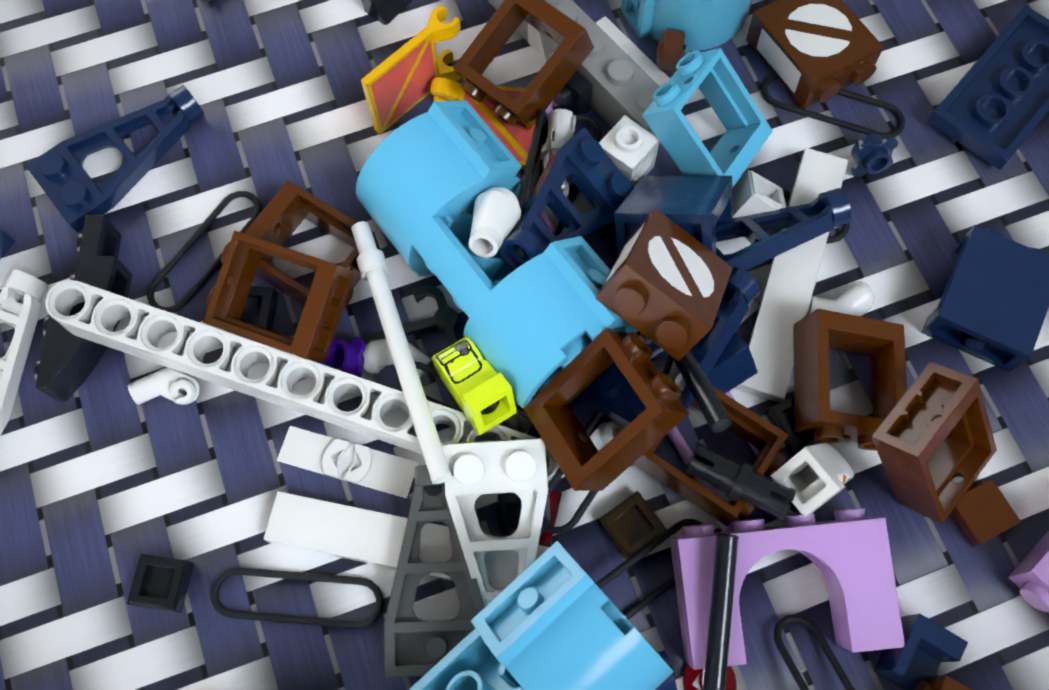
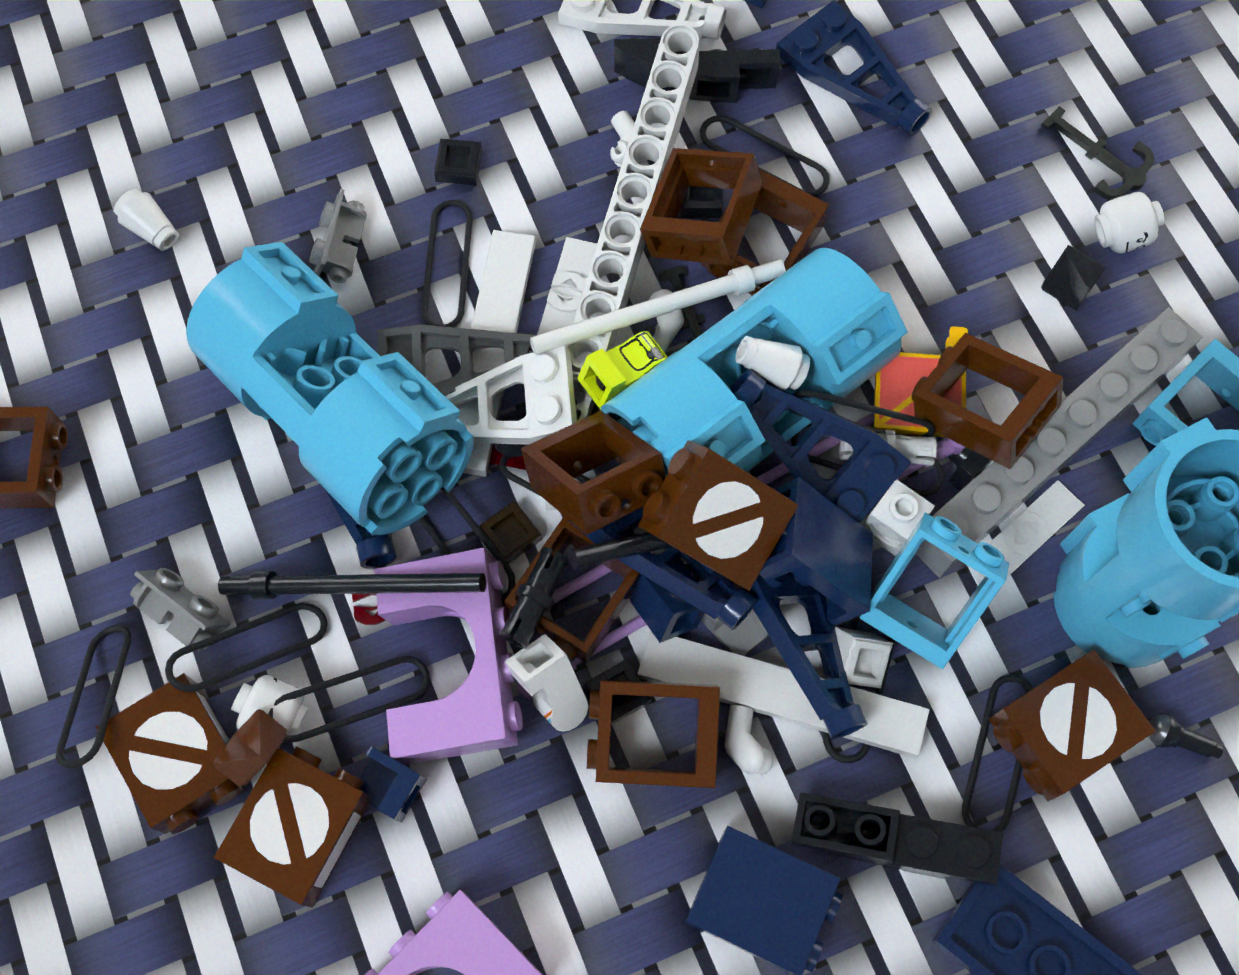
camera: 85 degrees right, 0 degrees up
dark purple plate [320,337,365,377] -> none
flag [361,5,461,135] -> none
reddish brown tile [656,28,686,72] -> none
dark blue plate [851,133,898,177] -> none
reddish brown window [871,362,997,524] -> none
reddish brown tile [951,479,1021,547] -> none
none -> black slope [792,792,1003,887]

